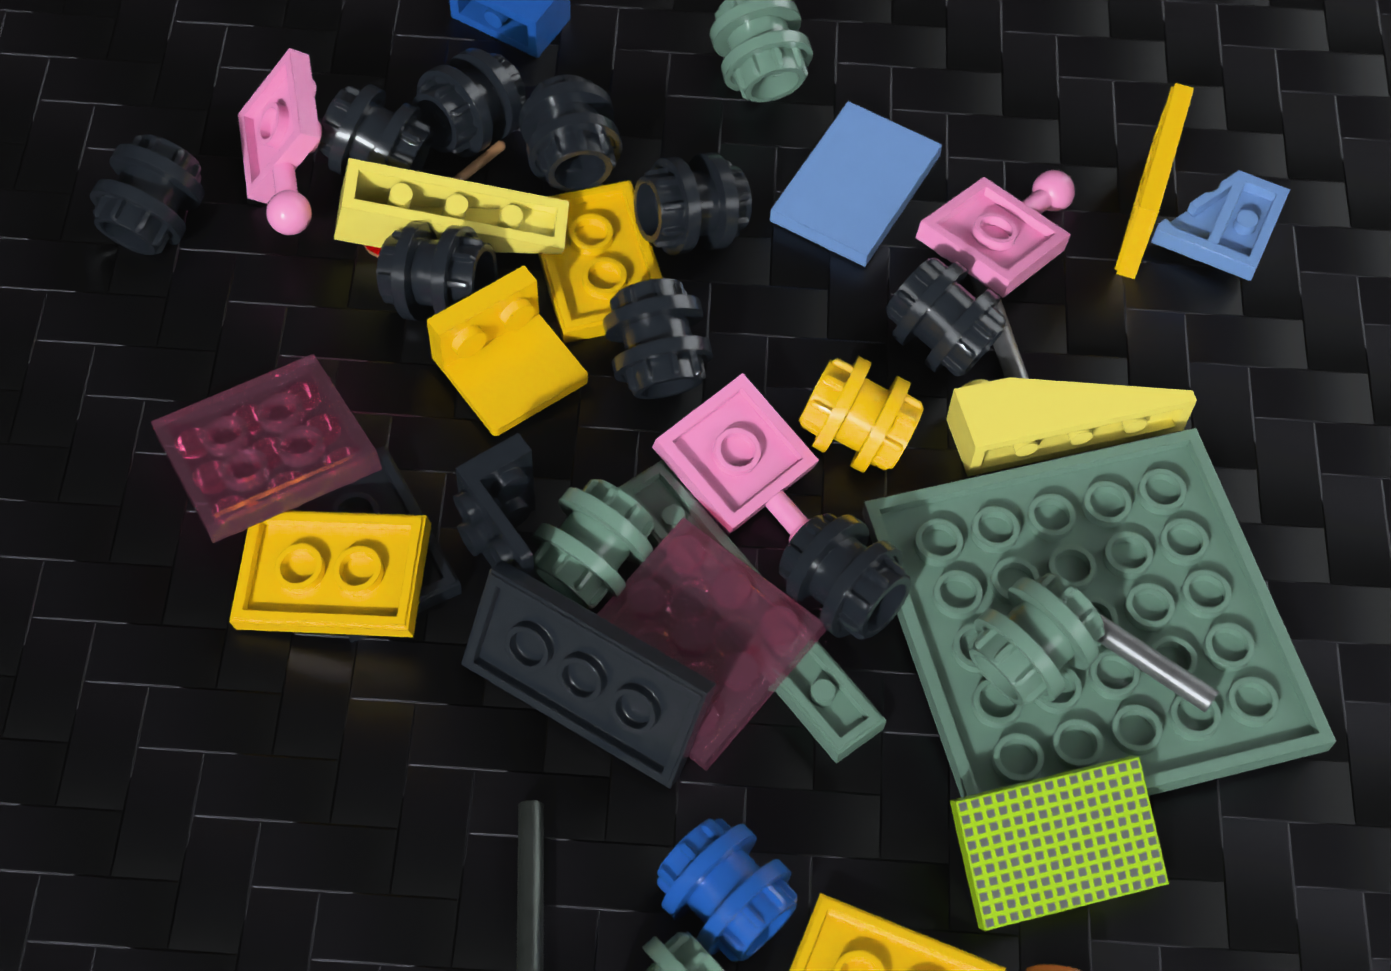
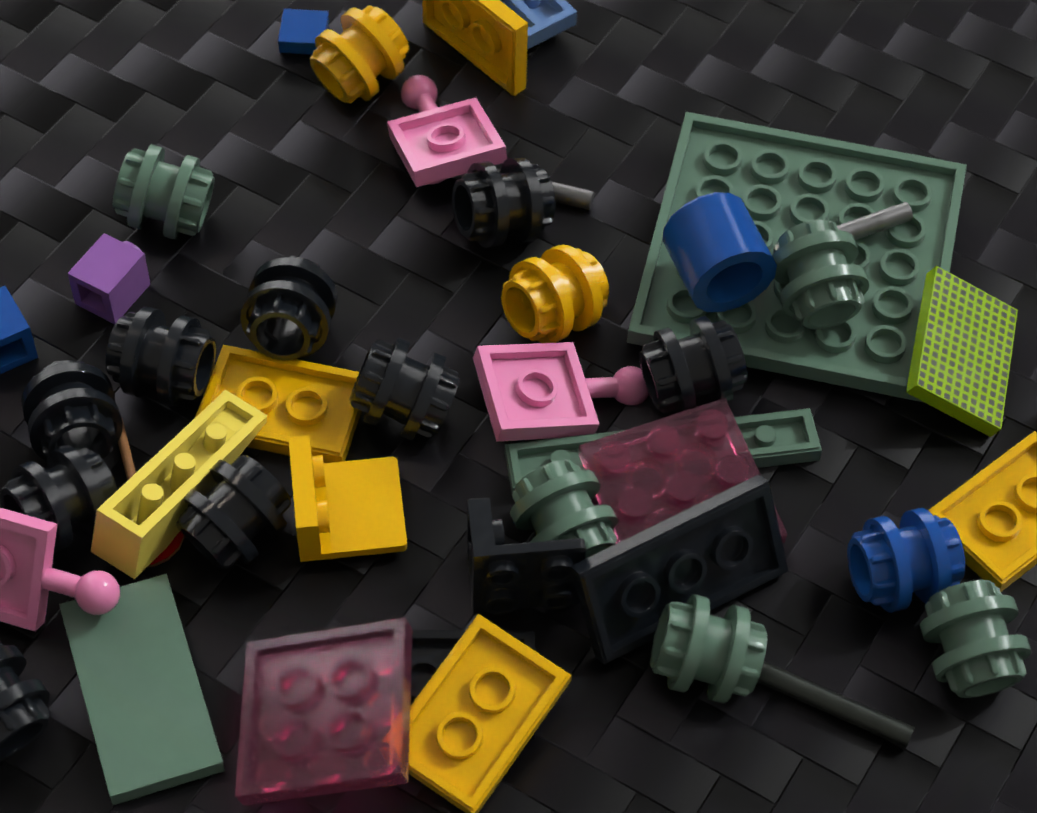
camera: 60 degrees left, 5 degrees down
medium blue tile [770,101,942,267] -> none
light yellow slope [946,377,1197,477] -> none
none -> sand green tile [59,574,225,805]
none -> medium lavender brick [68,233,151,324]
none -> blue tile [278,9,329,55]
none -> yellow piece [310,5,409,104]
none -> sand green piece [650,594,767,704]
none -> blue piece [662,192,777,312]

